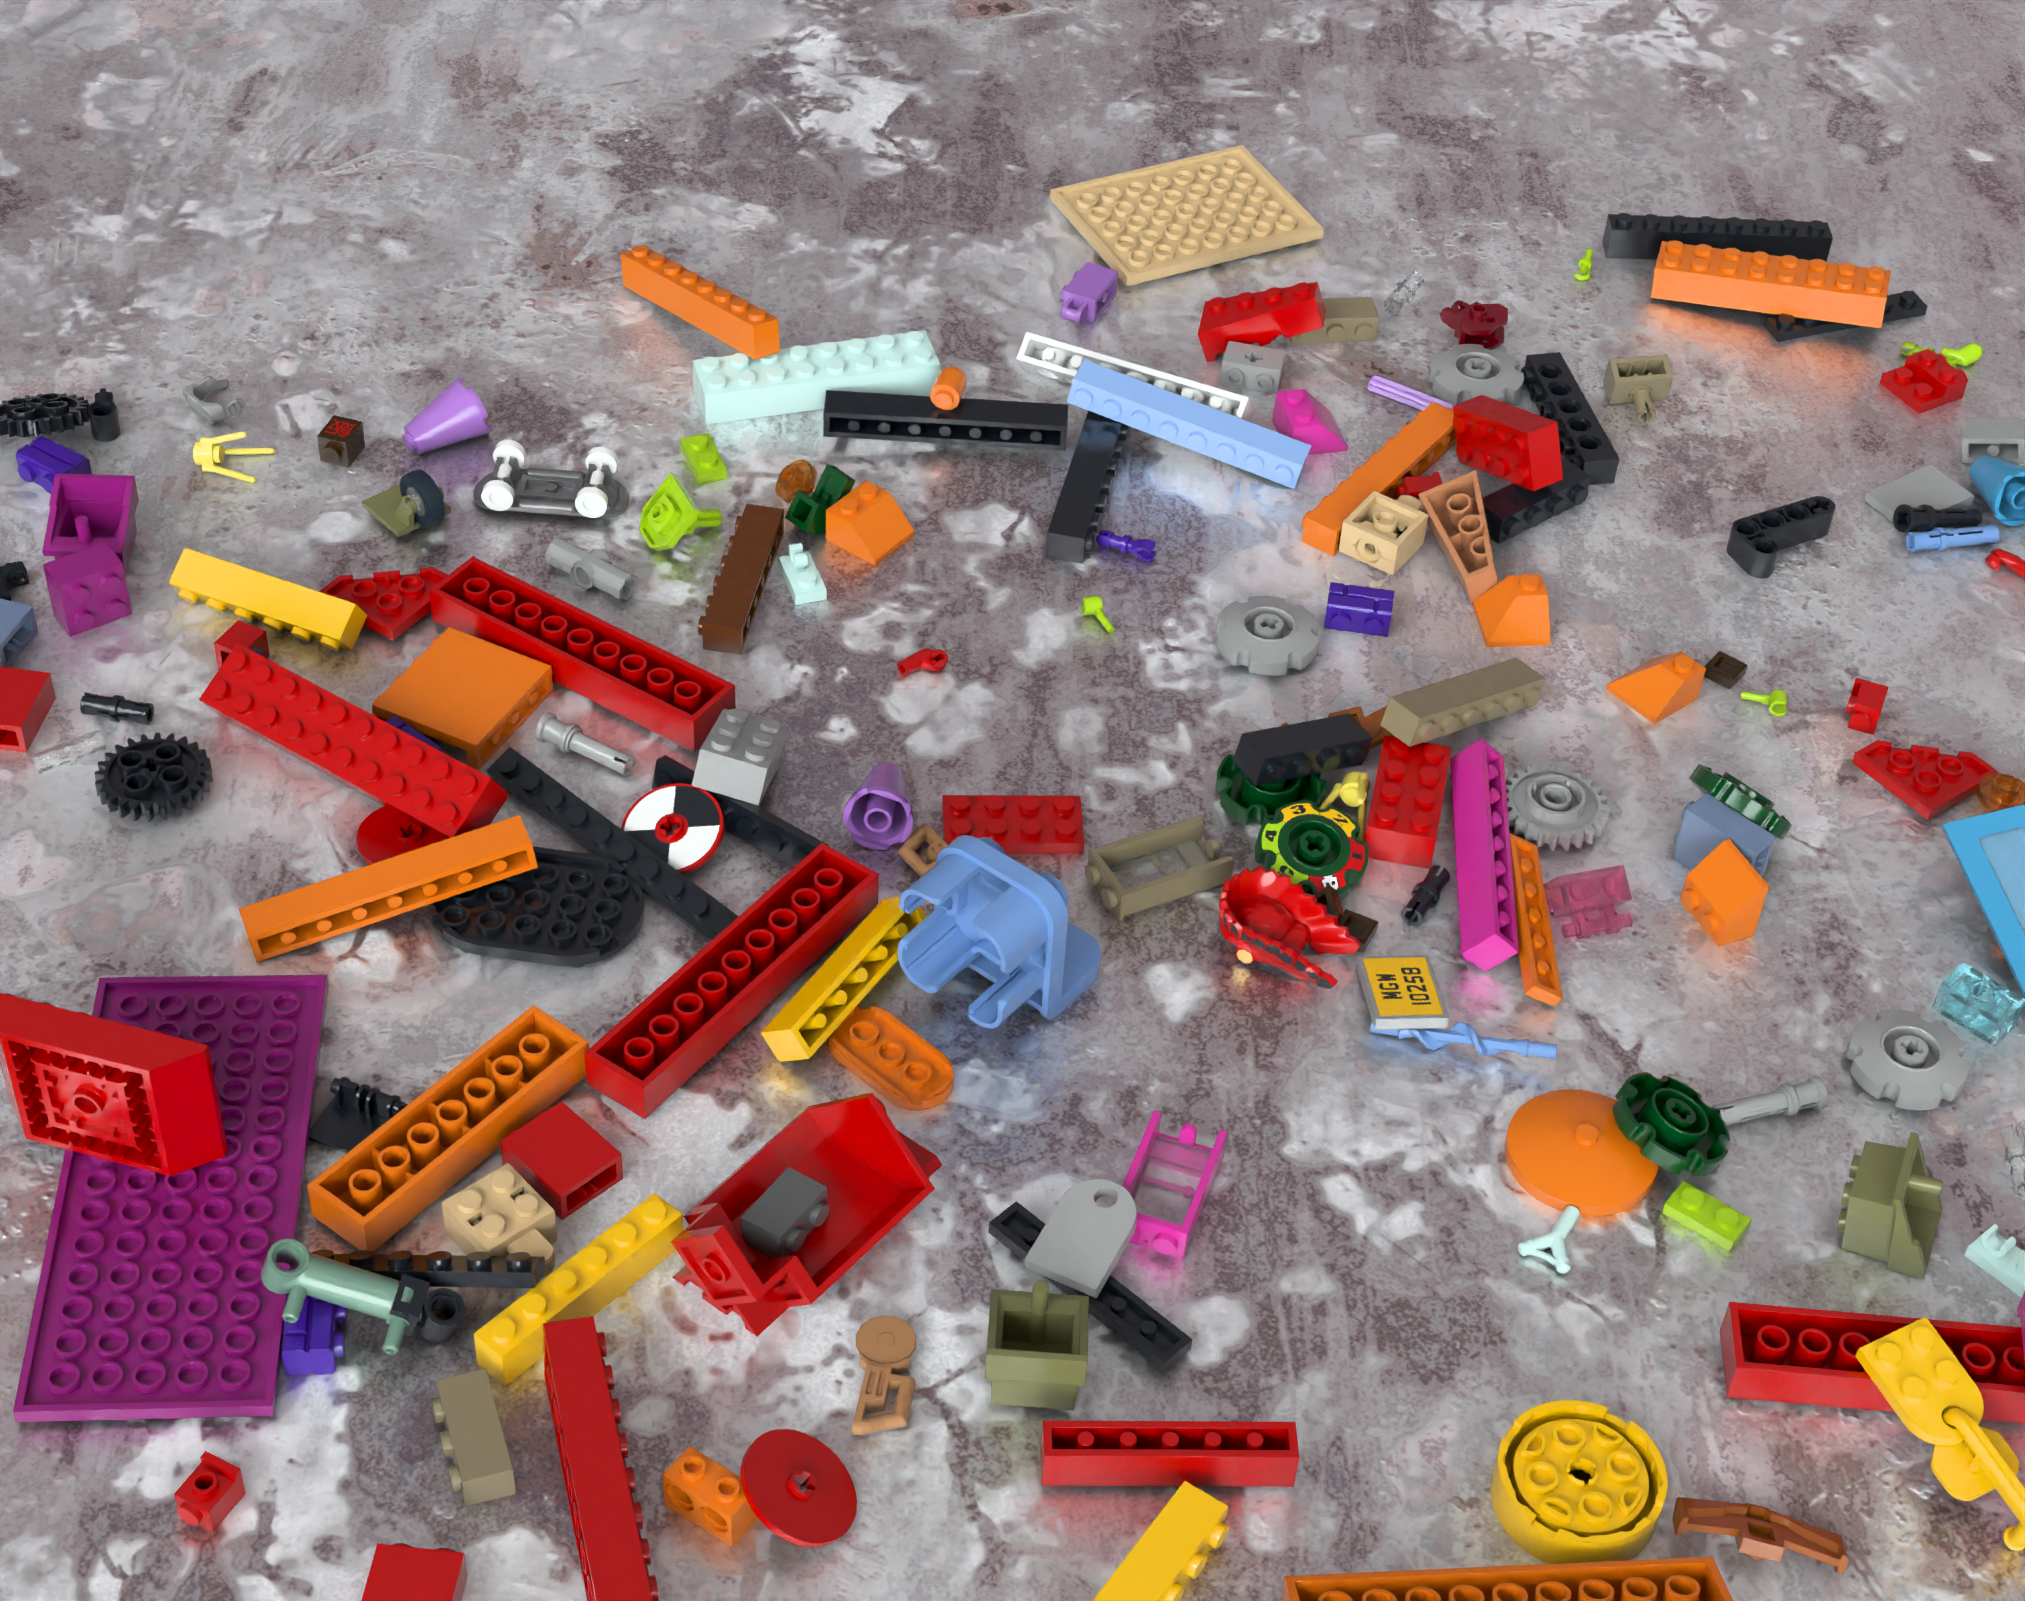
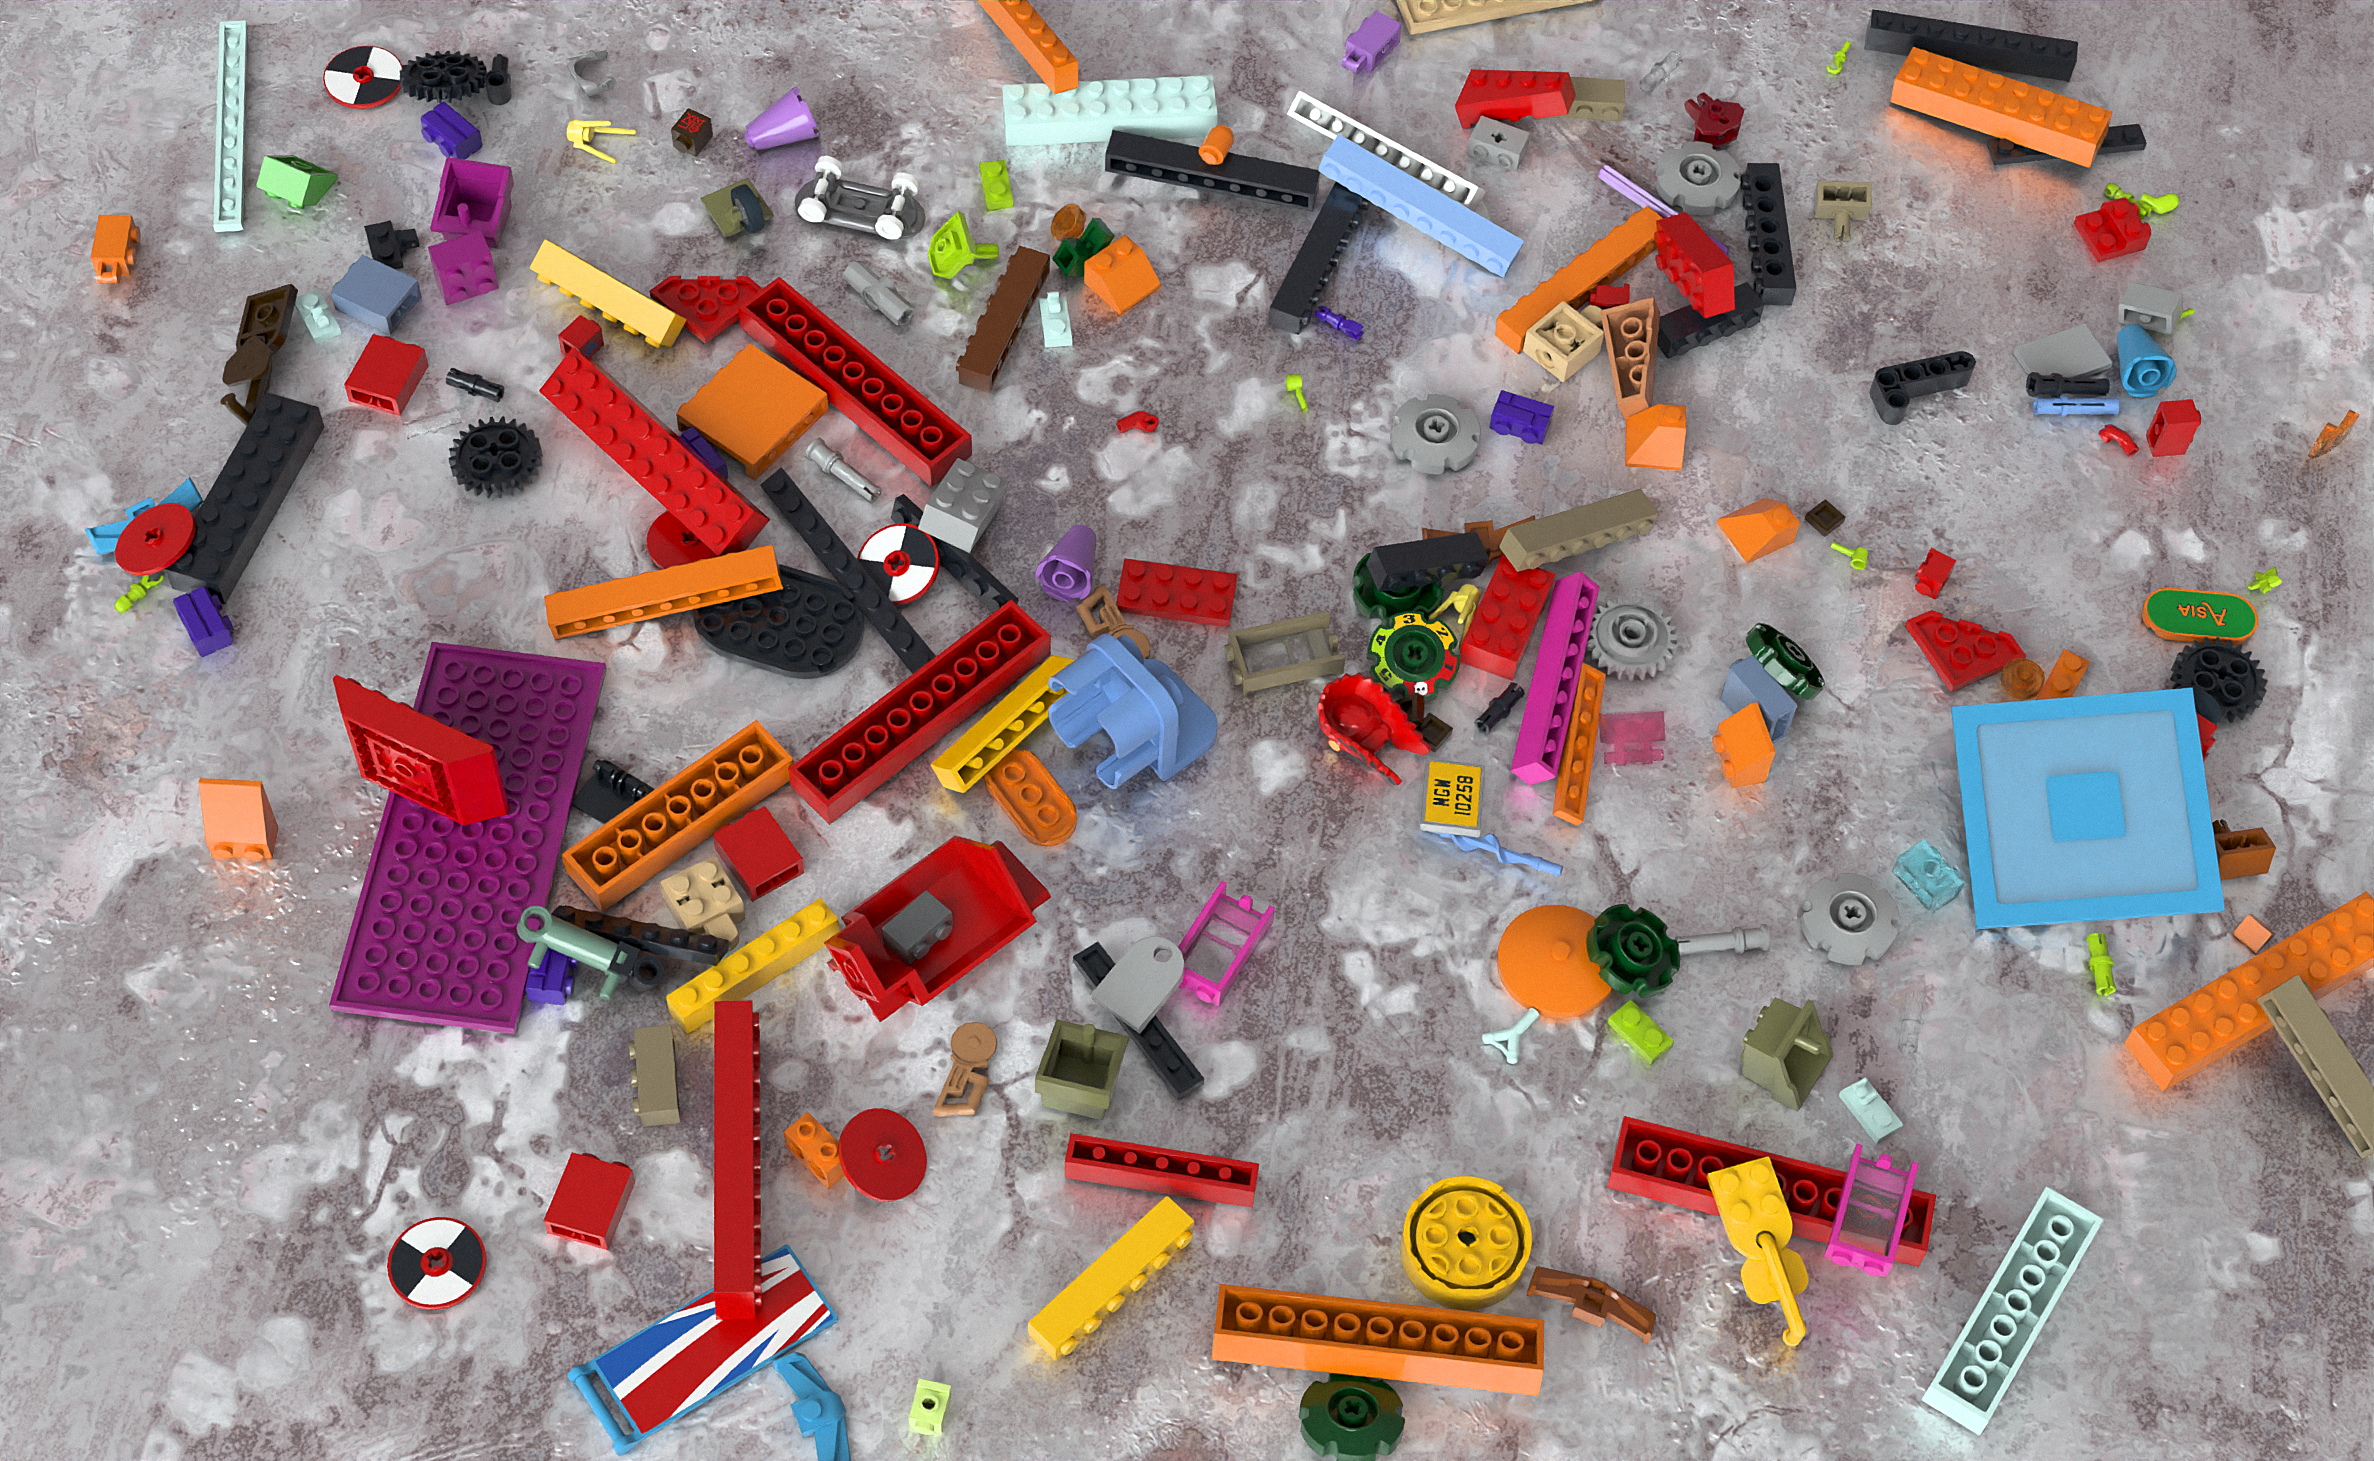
camera: 10 degrees right, 15 degrees up
red brick [174,1451,246,1532] -> none
dark pink slope [1272,389,1348,455] -> none

